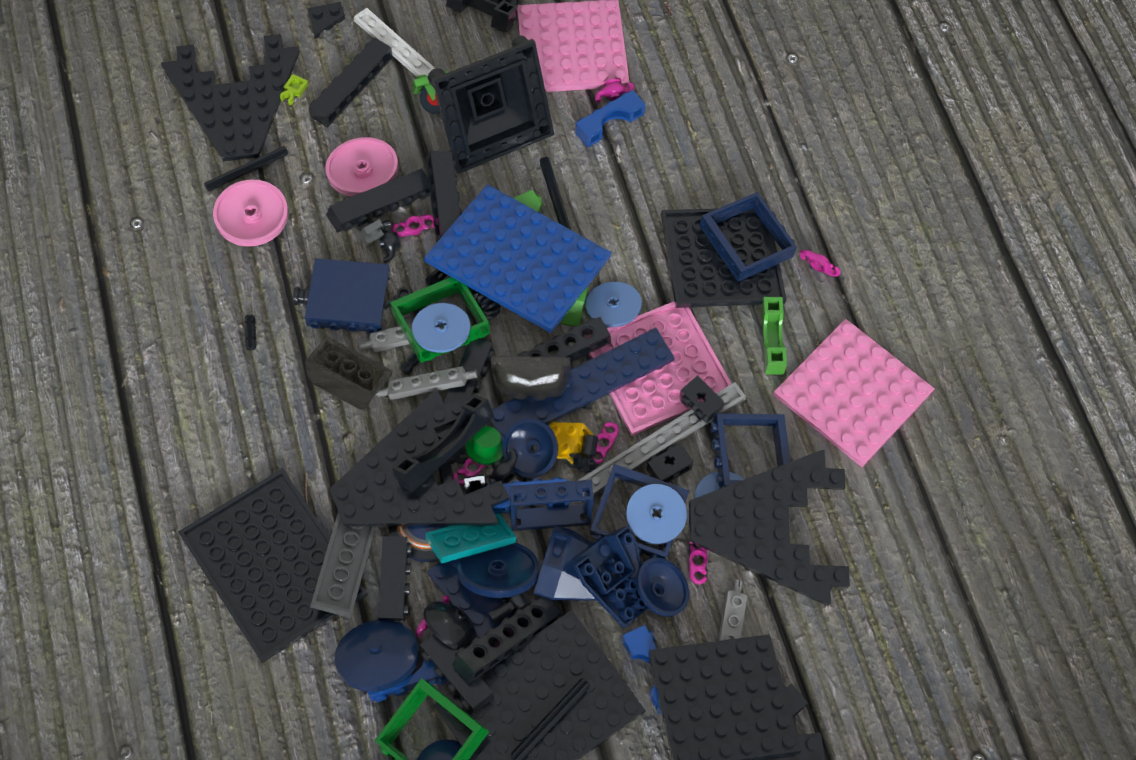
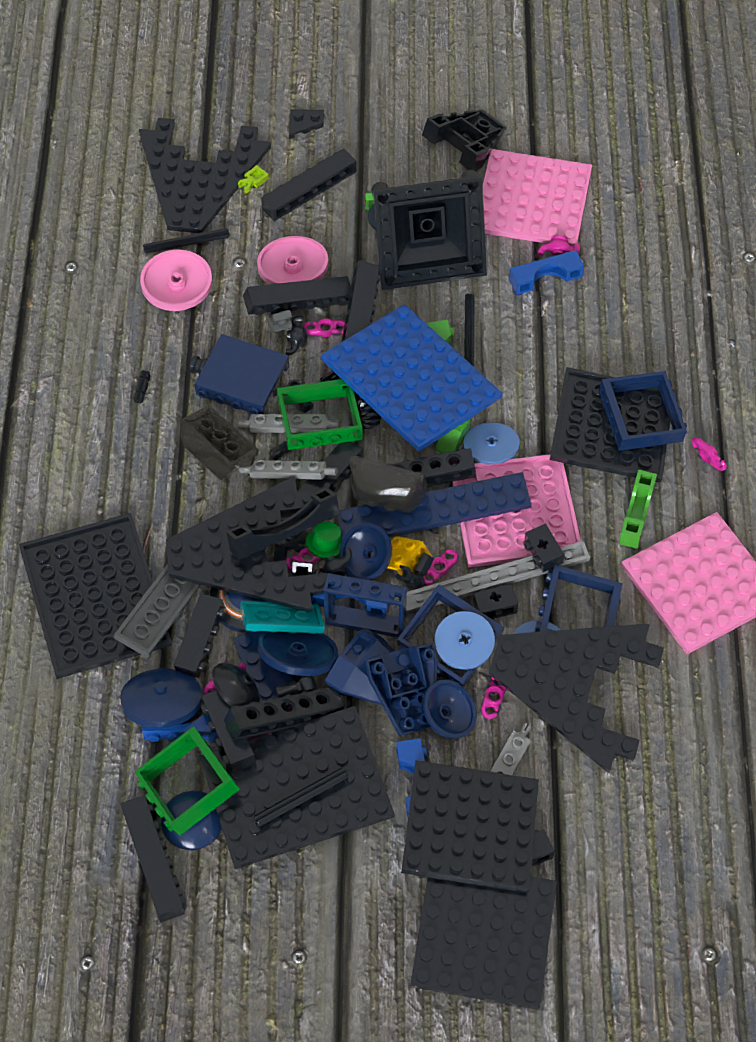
camera: 20 degrees right, 5 degrees down
white plate [354,8,435,77] -> none
medium blue piece [412,303,470,353] -> none

